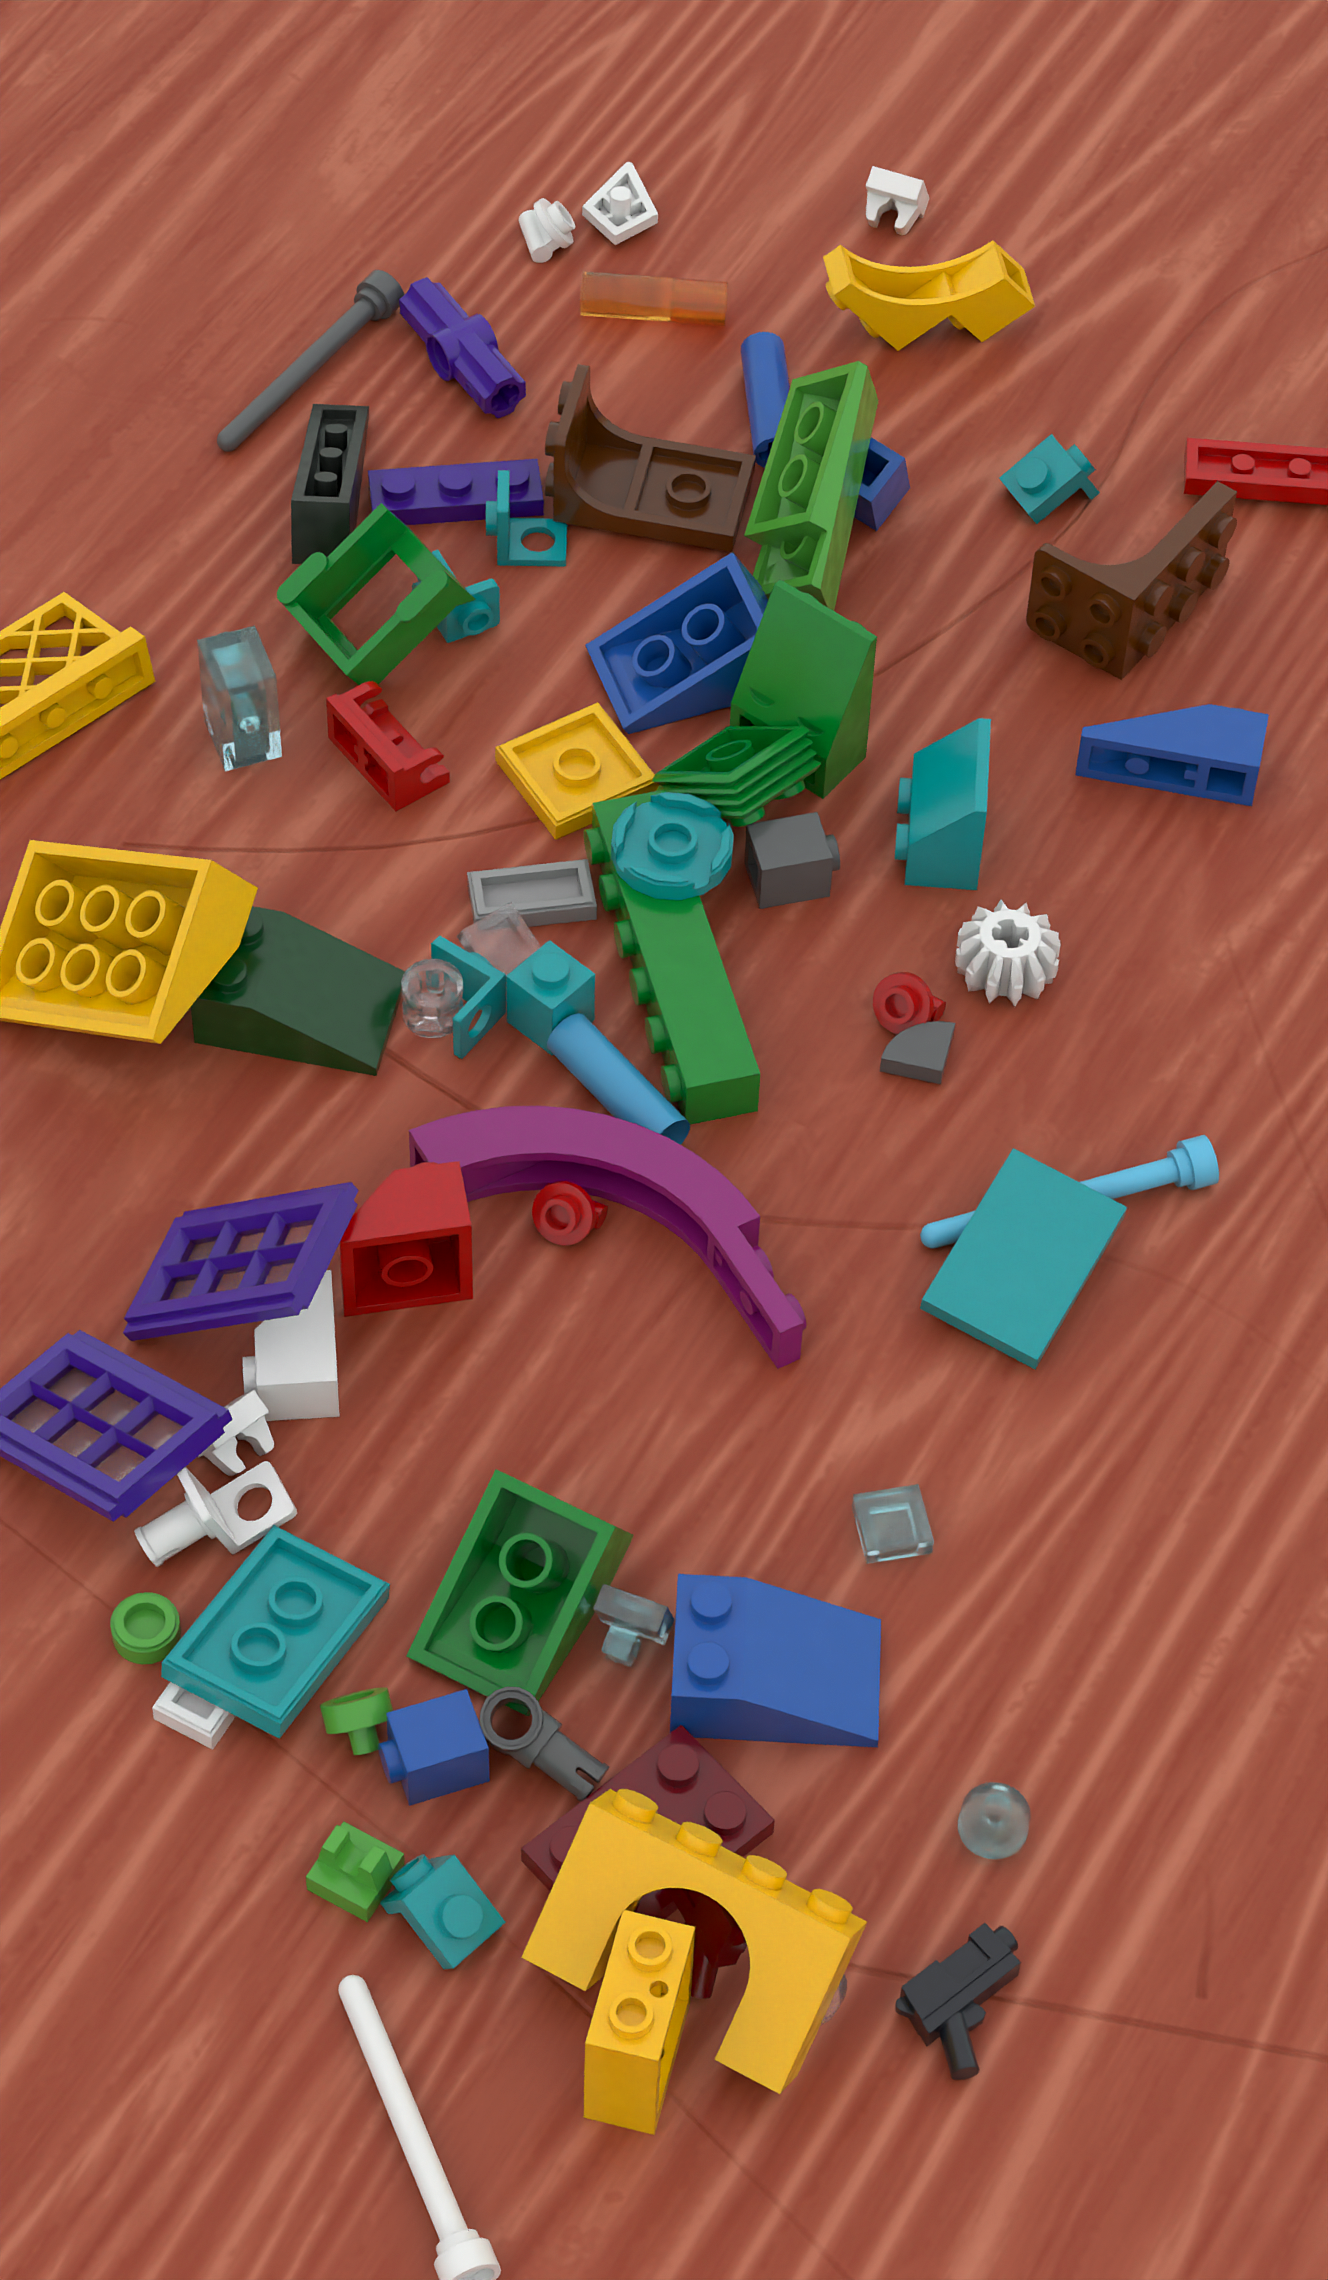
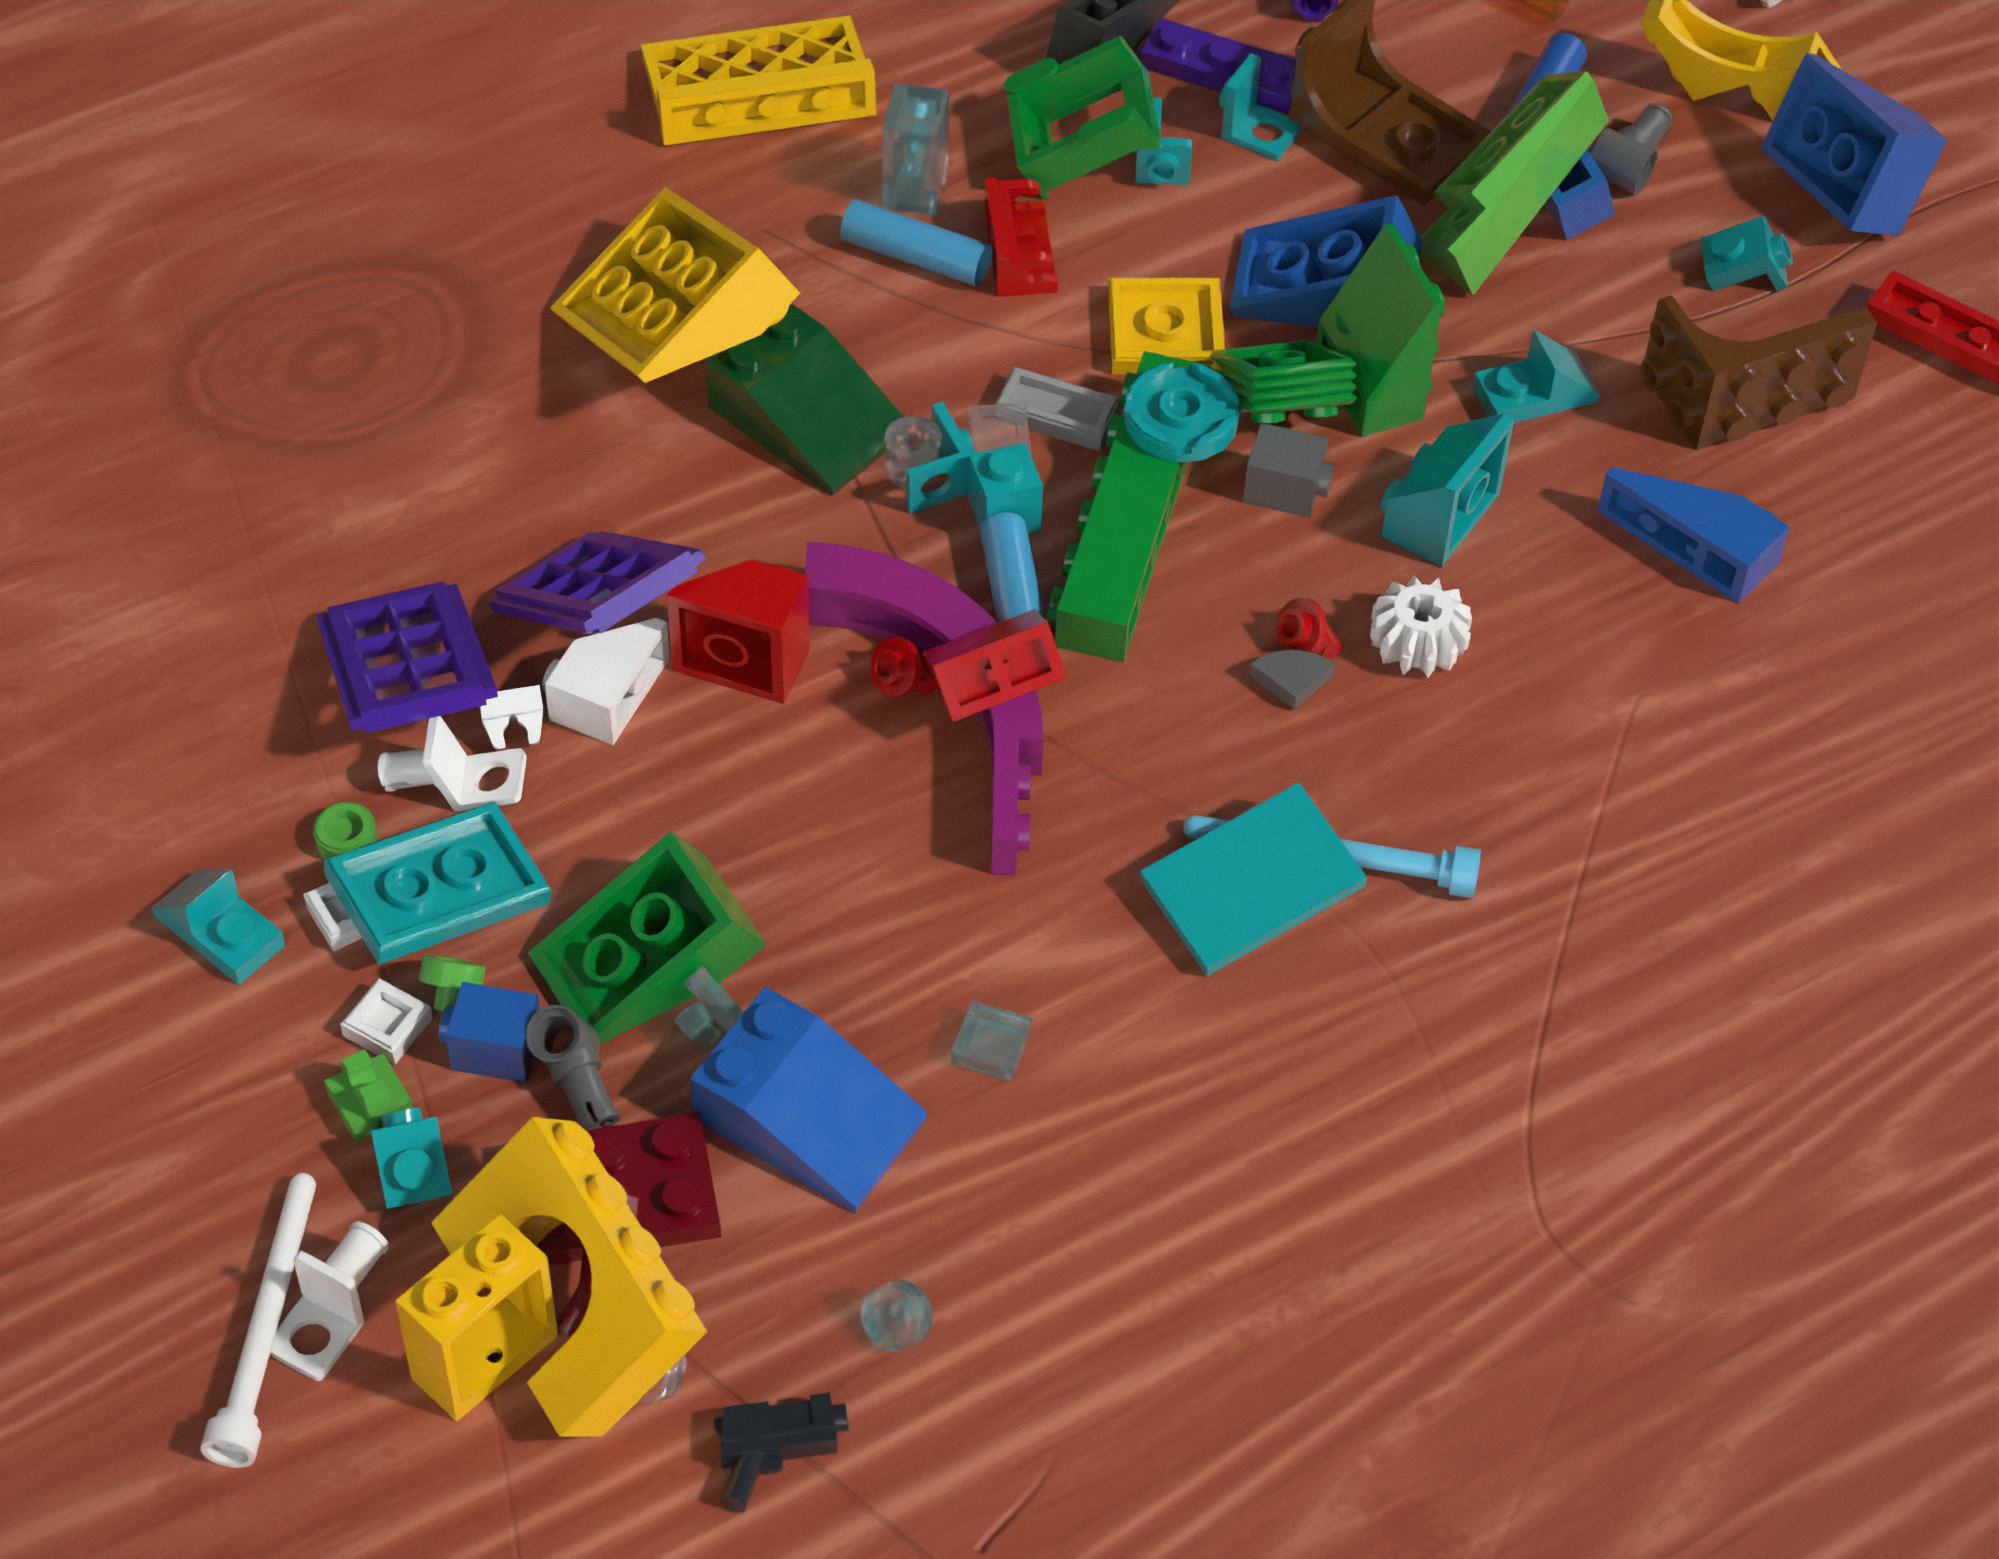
camera: 30 degrees right, 0 degrees up
none -> teal slope [151,868,286,985]
none -> white bracket [269,1221,389,1381]
none -> white tile [340,978,433,1065]
none -> dark azure piece [840,199,992,286]
none -> red hinge [922,609,1067,722]
none -> teal slope [1472,330,1600,423]
none -> dark grey pin [1591,103,1673,195]
none -> blue slope [1760,53,1948,236]

